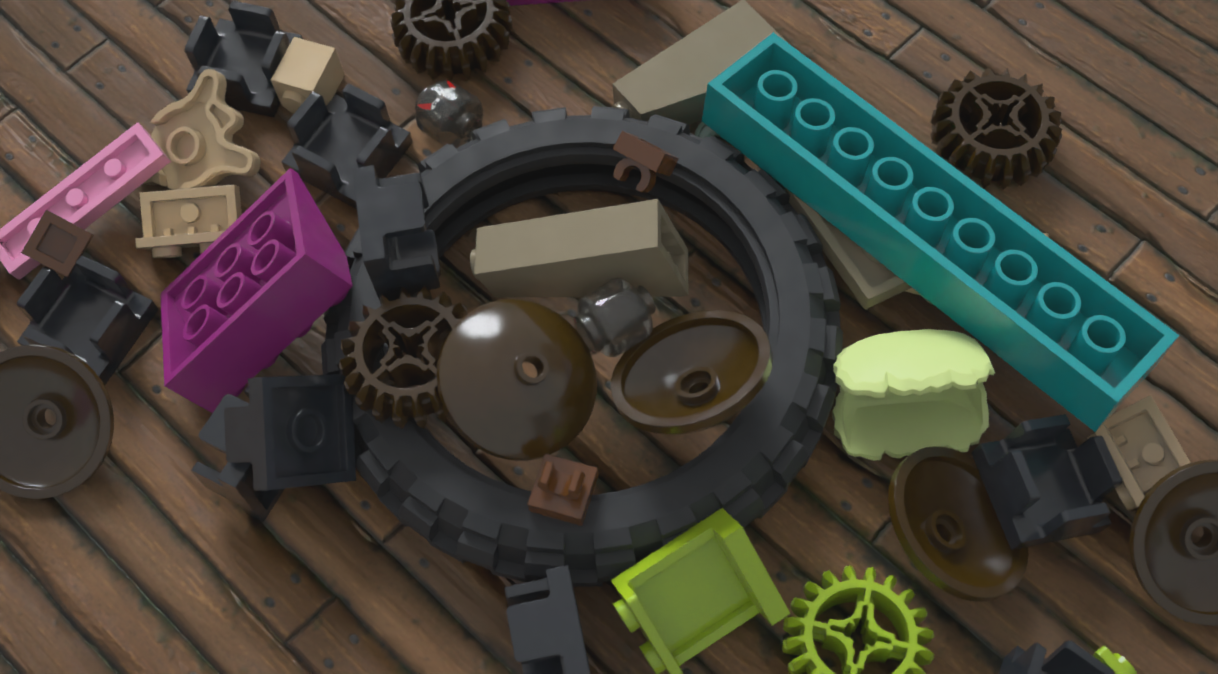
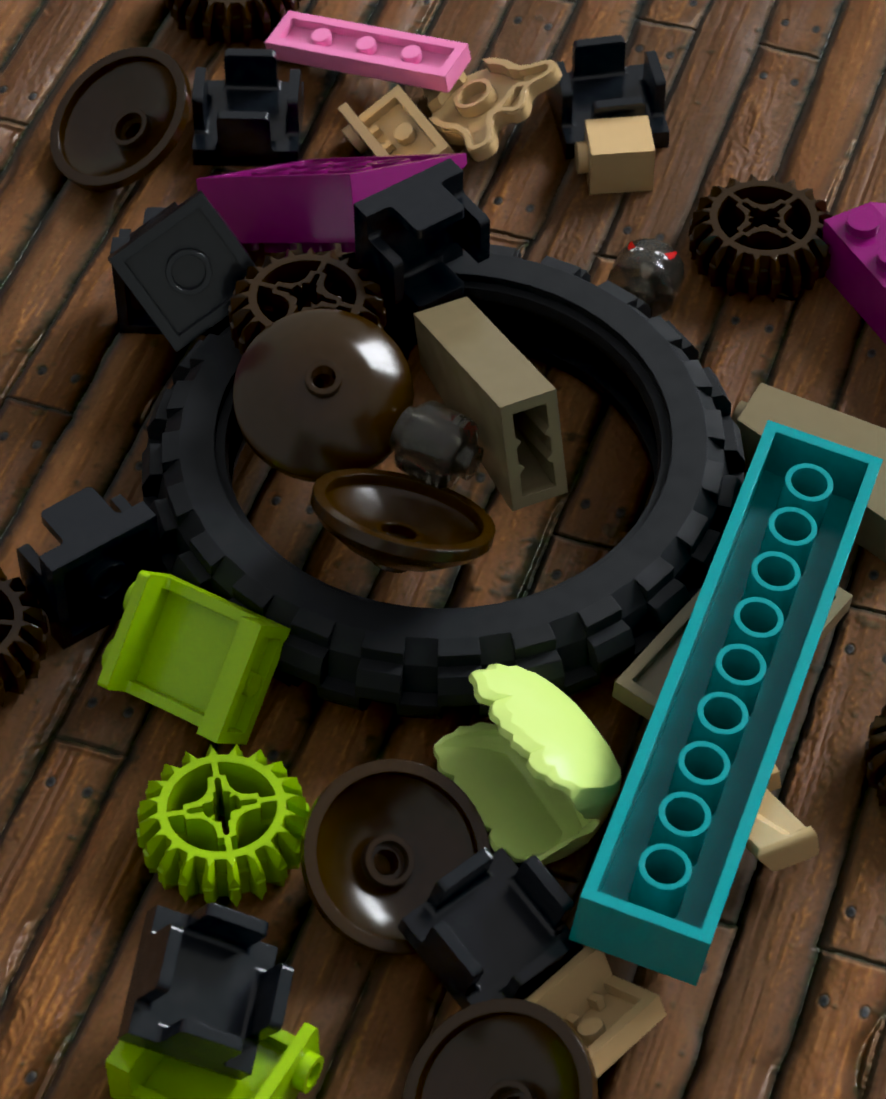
camera: 60 degrees right, 15 degrees down
reddish brown tile [21,210,94,277] -> none
black panel [281,84,413,209] -> none
reddish brown tile [528,454,599,526] -> none
reddish brown tile [613,131,679,193] -> none

